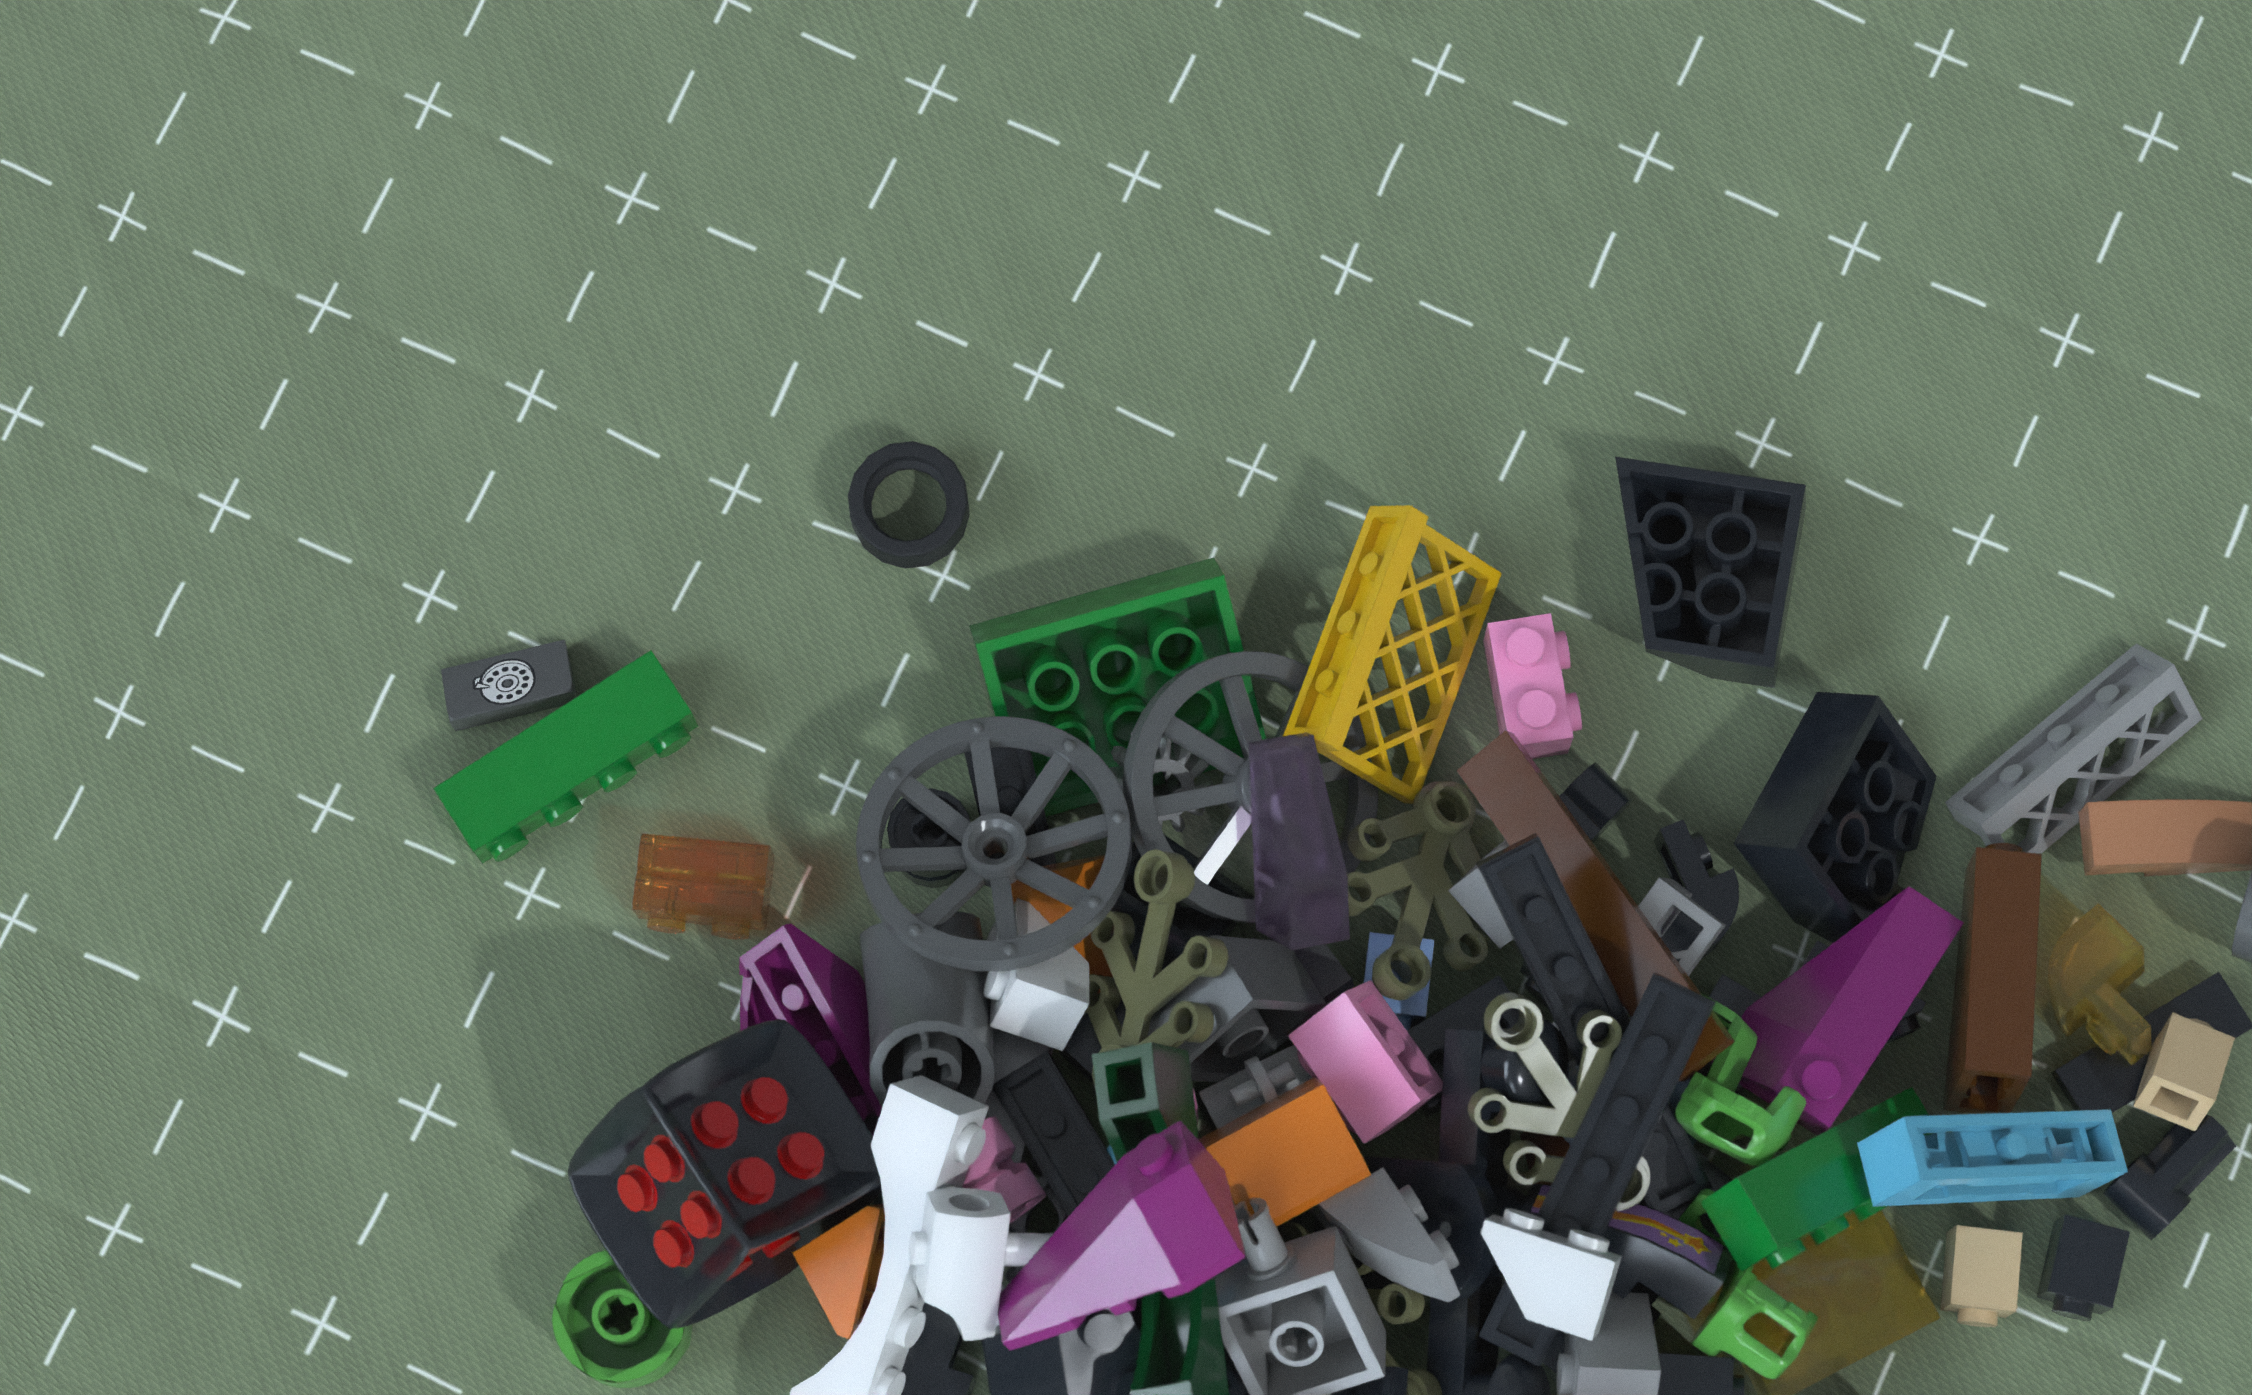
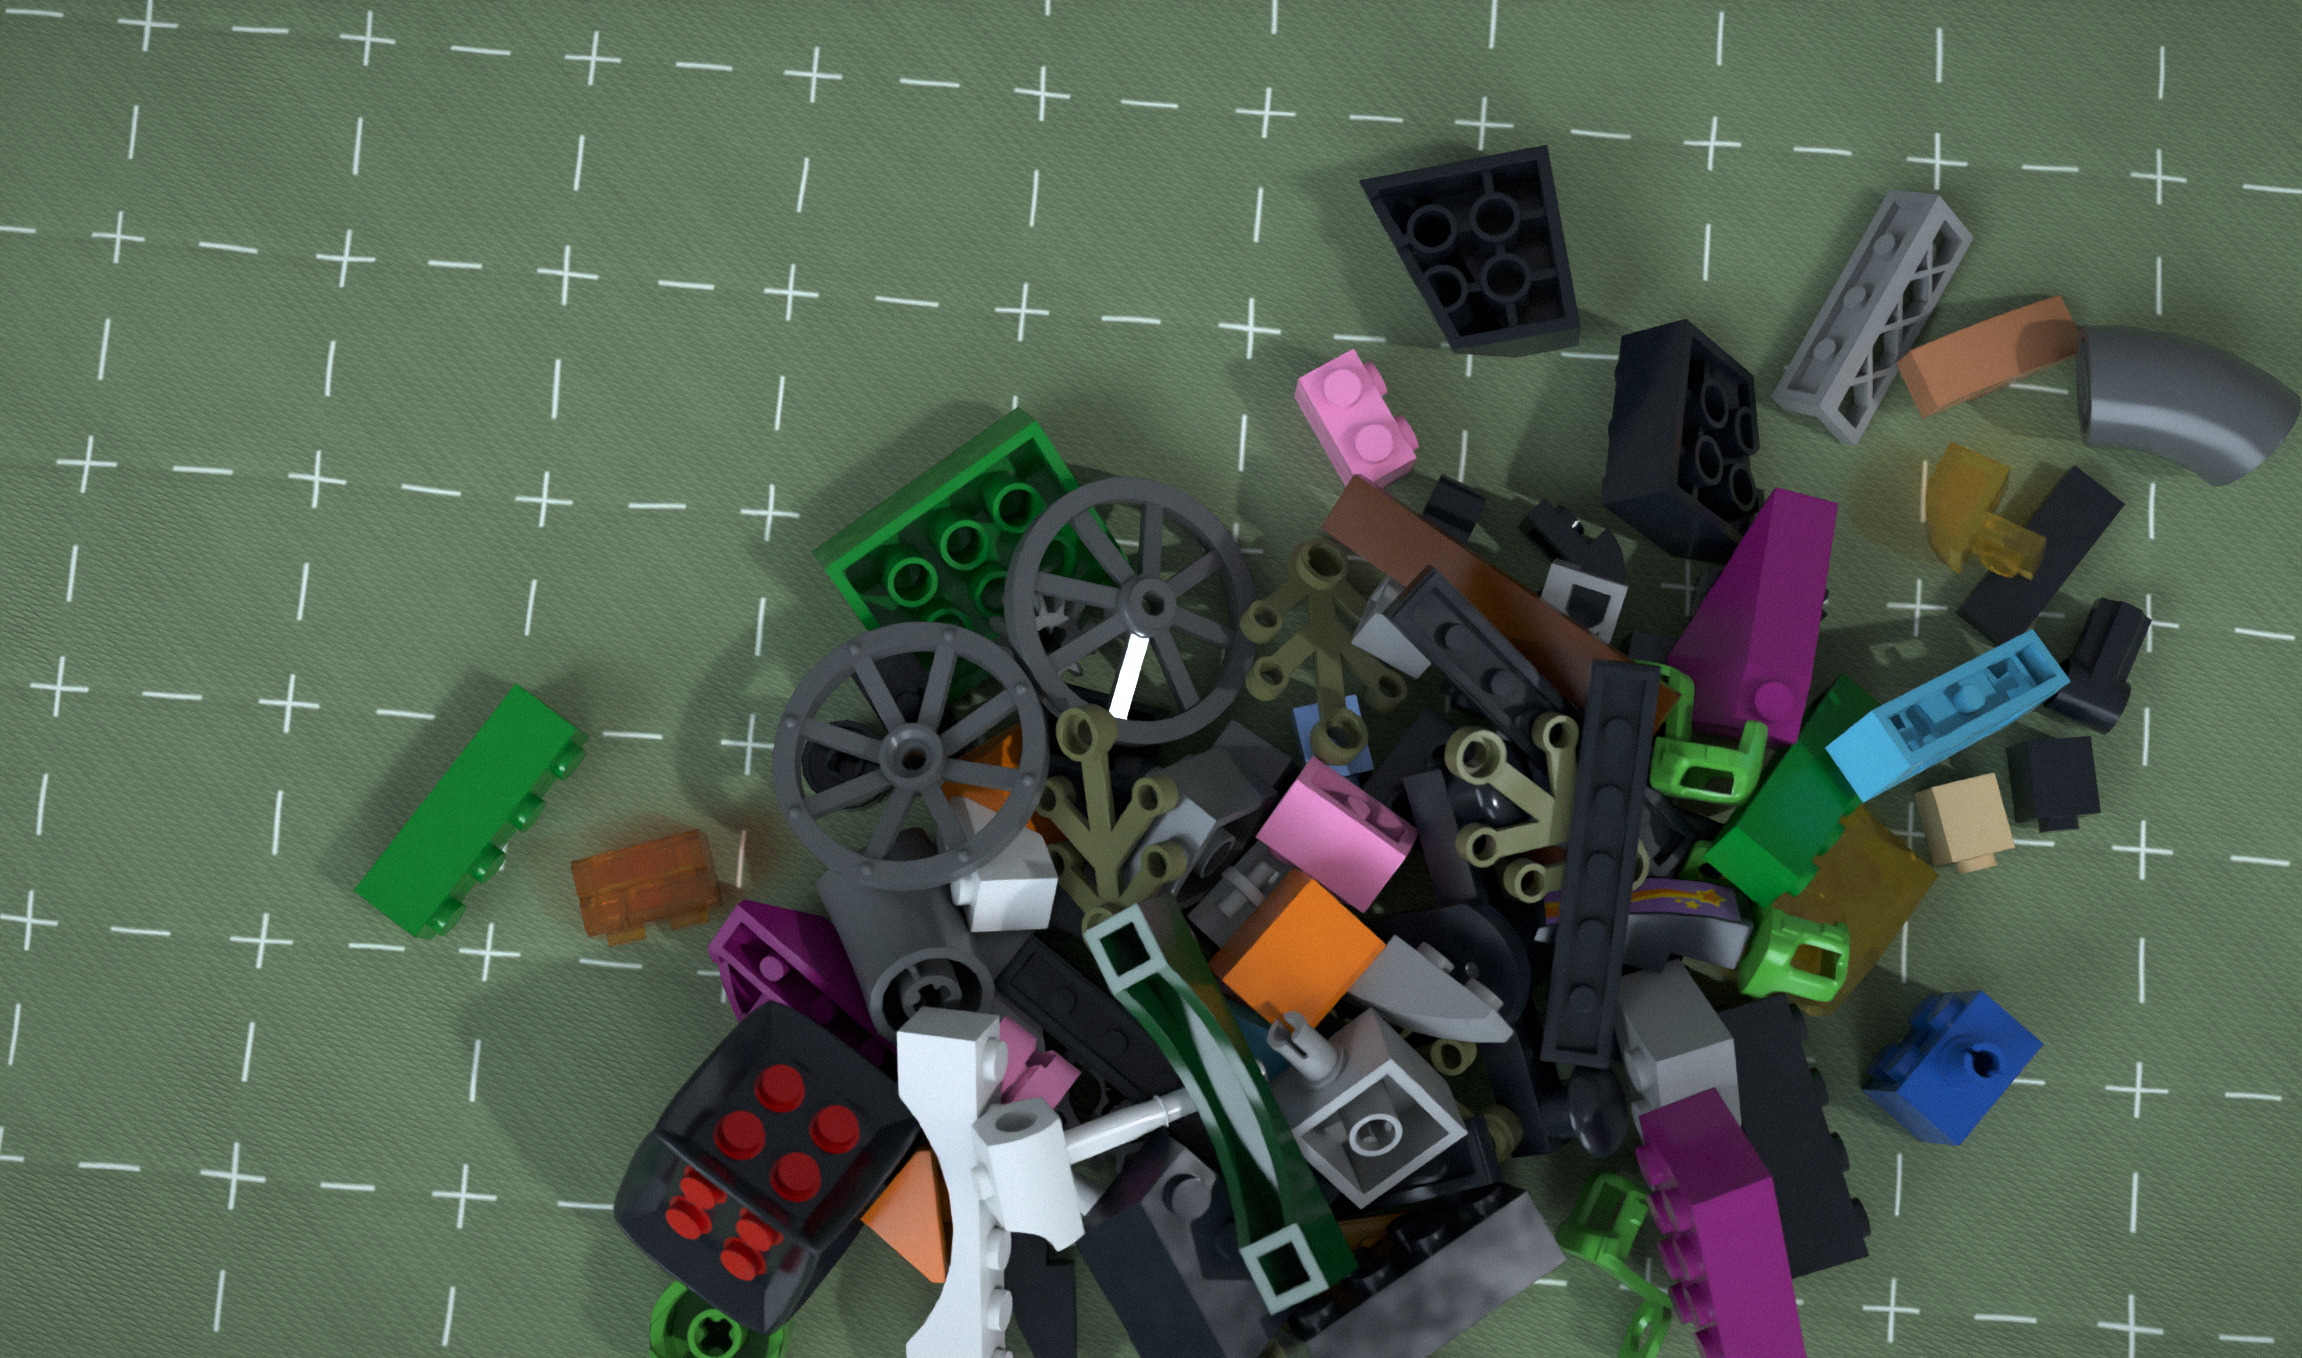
camera: 25 degrees left, 5 degrees up
dark grey slope [441,639,578,731] -> none
black tyre [848,441,970,569] -> none
magenta wedge [998,1121,1246,1351] -> none
clear purple slope [1249,732,1350,950] -> none
yellow fence [1282,505,1502,804] -> none
white slope [1481,1208,1622,1341] -> none
reddish brown slope [1943,843,2042,1114] -> none
tan brick [2133,1013,2235,1131] -> none

